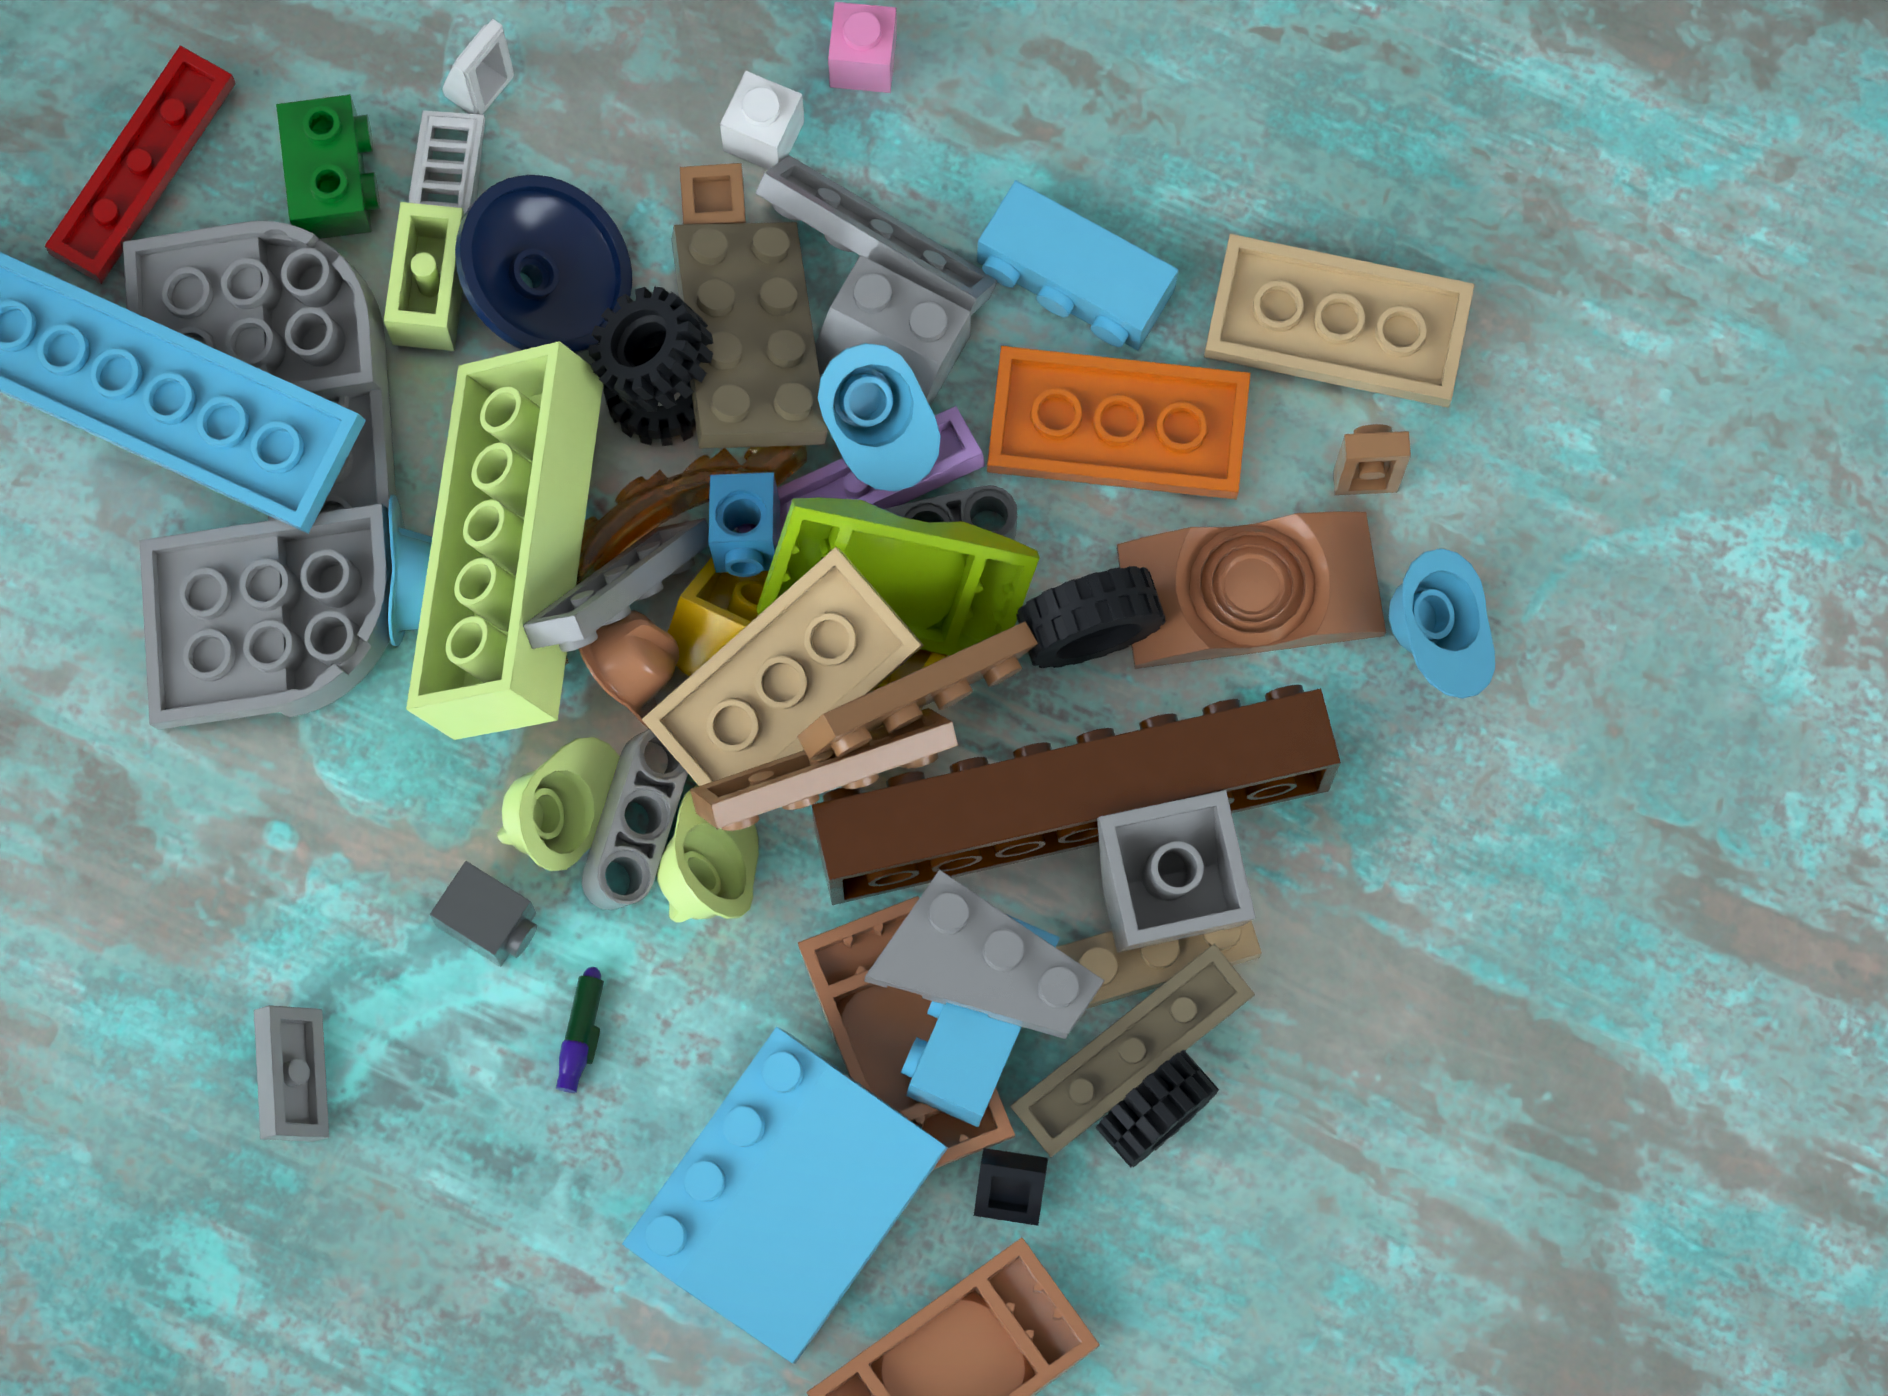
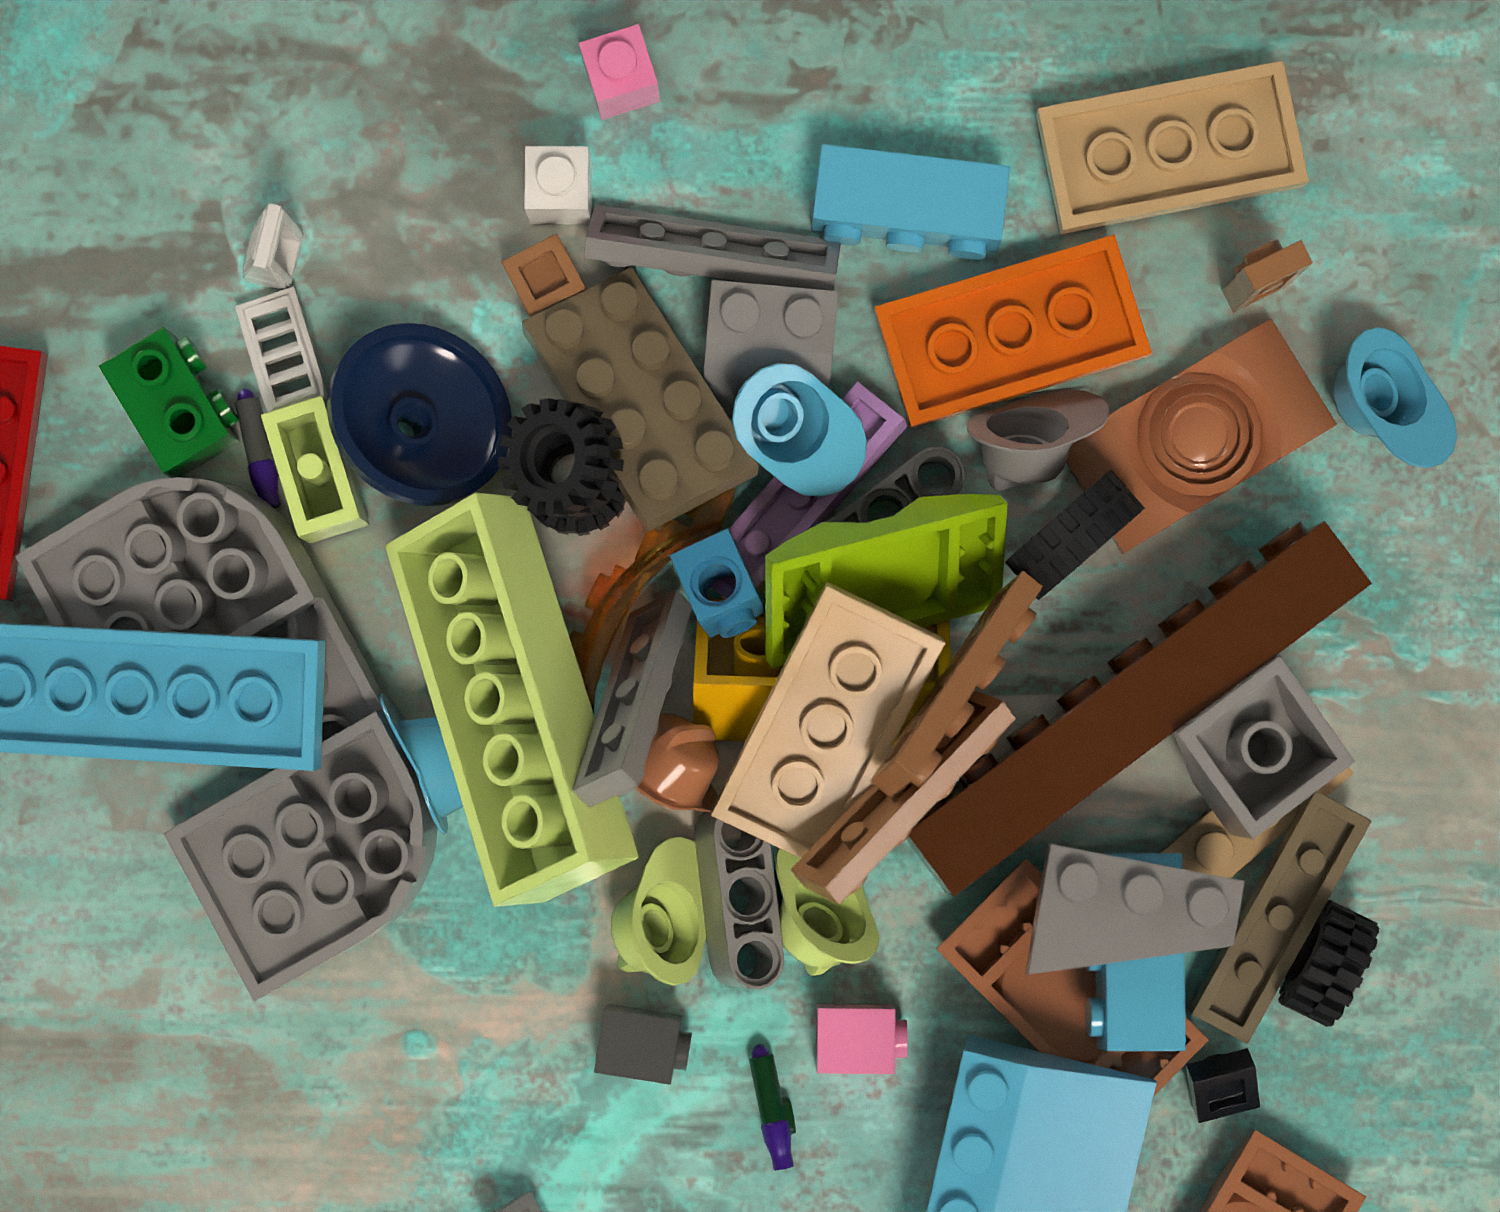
camera: 20 degrees left, 10 degrees up
none -> piece [234,389,281,508]
none -> bright pink brick [816,1004,907,1074]
none -> light grey piece [967,389,1110,491]

